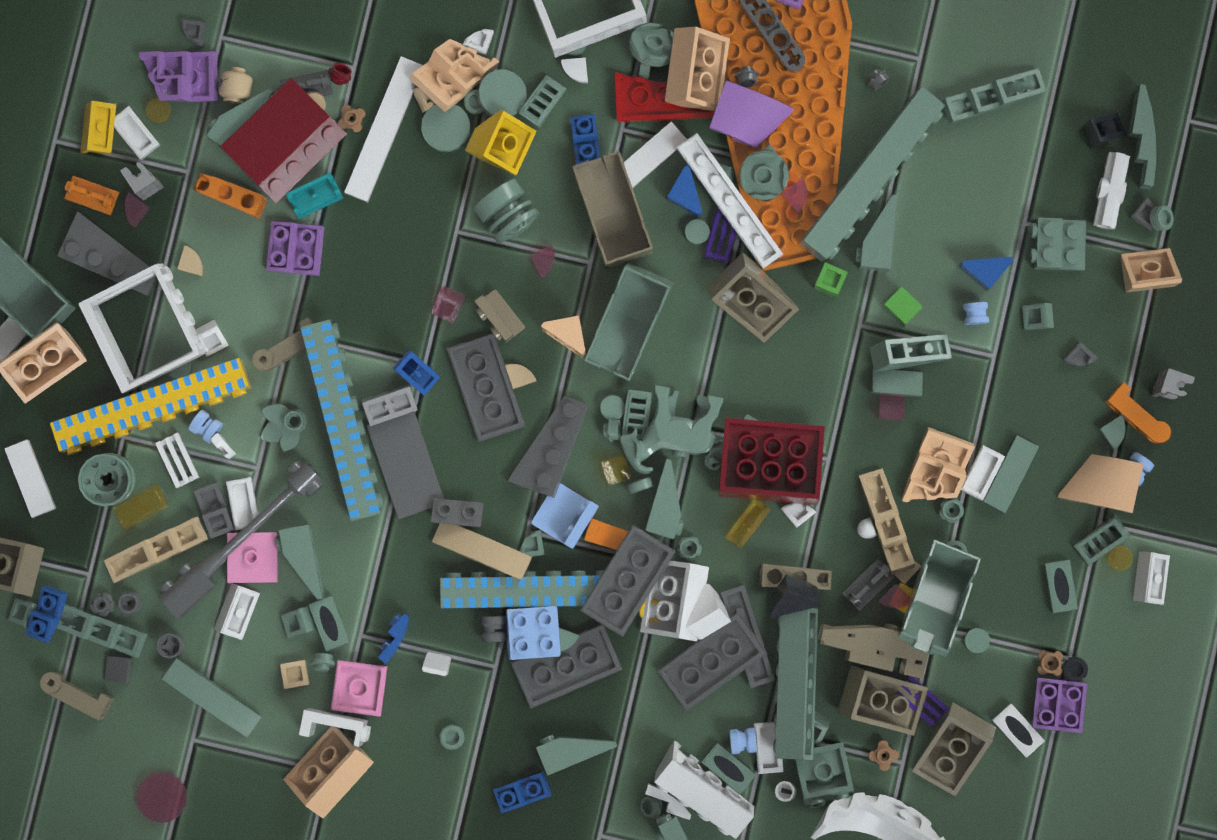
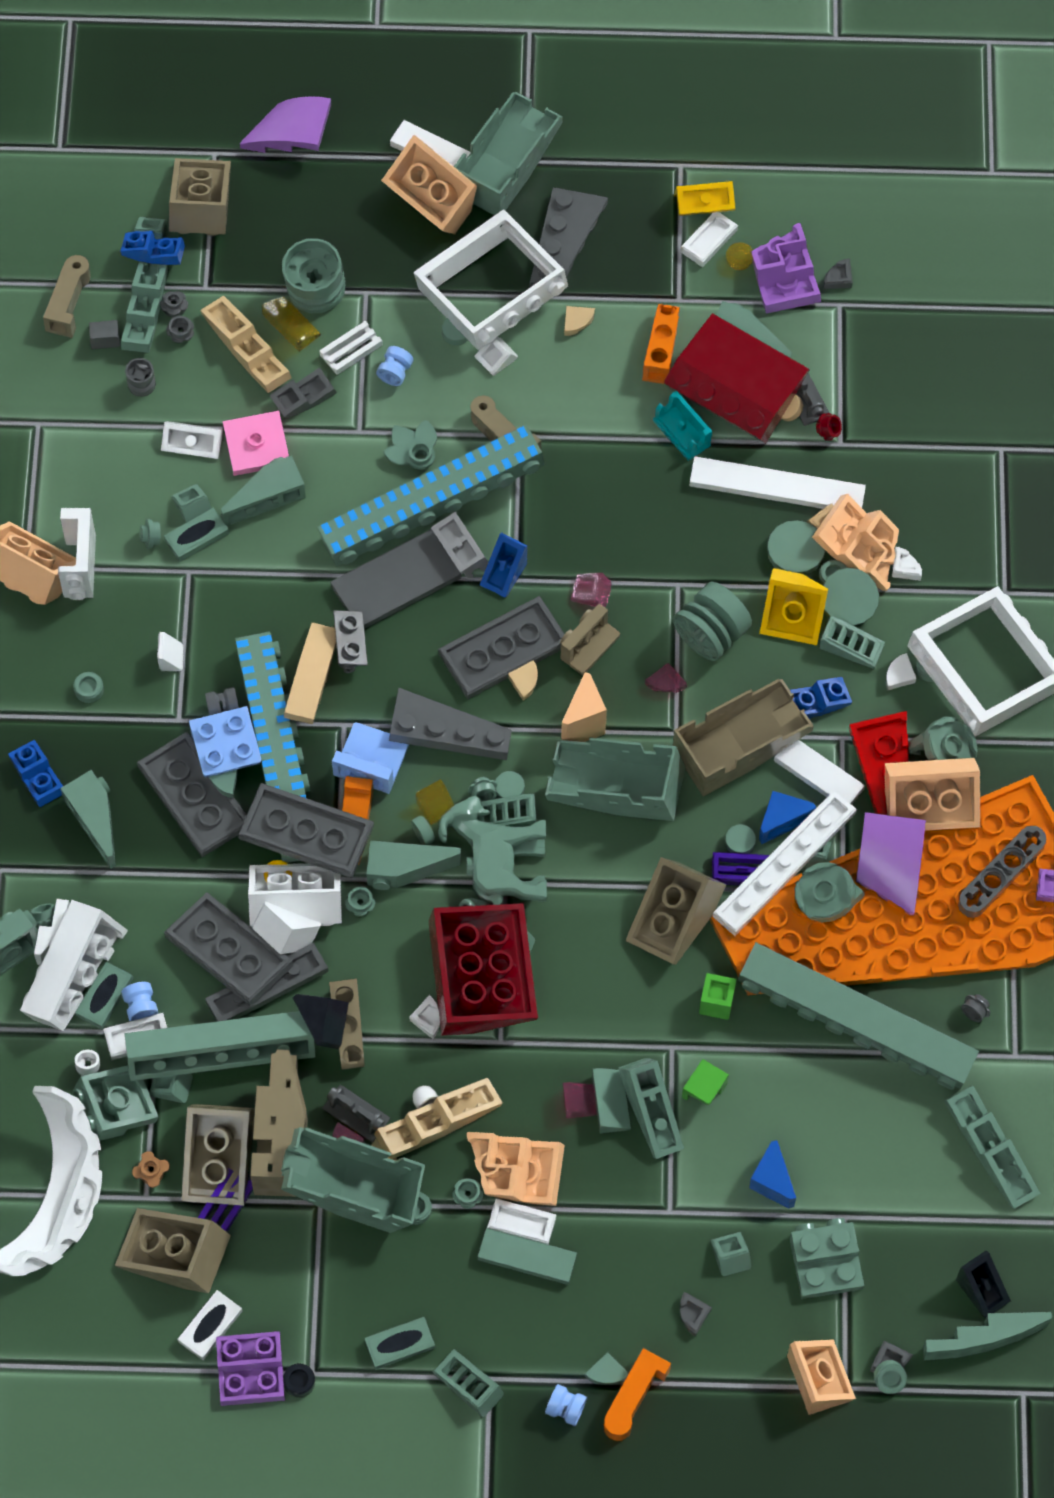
camera: 75 degrees right, 20 degrees down
white tile [5,439,56,518] -> none
yellow brick [50,358,252,455] -> none
orange hinge [64,176,119,215] -> none
light grey hinge [120,162,164,201] -> none
clear pink tile [125,192,150,228] -> none
dark grey bar [159,461,324,619] -> none
sand green slope [161,657,261,737] -> none
white tile [211,433,236,459] -> none
tan head [218,67,253,105] -> none
white tile [226,477,258,531] -> none
medium lavender slope [266,221,324,276] -> none
tan tile [280,660,310,689] -> none
bright pink plate [331,660,388,716] -> none
medium nougat plate [338,105,366,132] -> none
blue slope [378,613,410,664] -> none
sand green tile [520,530,544,557] -> none
clear yellow slope [726,500,771,548] -> none
dark grey plate [735,66,759,87] -> none
clear pink tile [782,178,807,213] -> none
sand green slope [855,195,897,272] -> none
light blue wheel [963,302,989,325] -> none
sand green tile [964,628,990,653] -> none
medium nougat plate [1037,650,1063,676] -> none
light nougat slope [1058,454,1143,513] -> none
white piece [1093,152,1130,230] -> none
clear yellow plate [1108,546,1133,571] -> none
white slope [1133,552,1170,605] -> none
light grey hinge [1151,368,1195,400] -> none

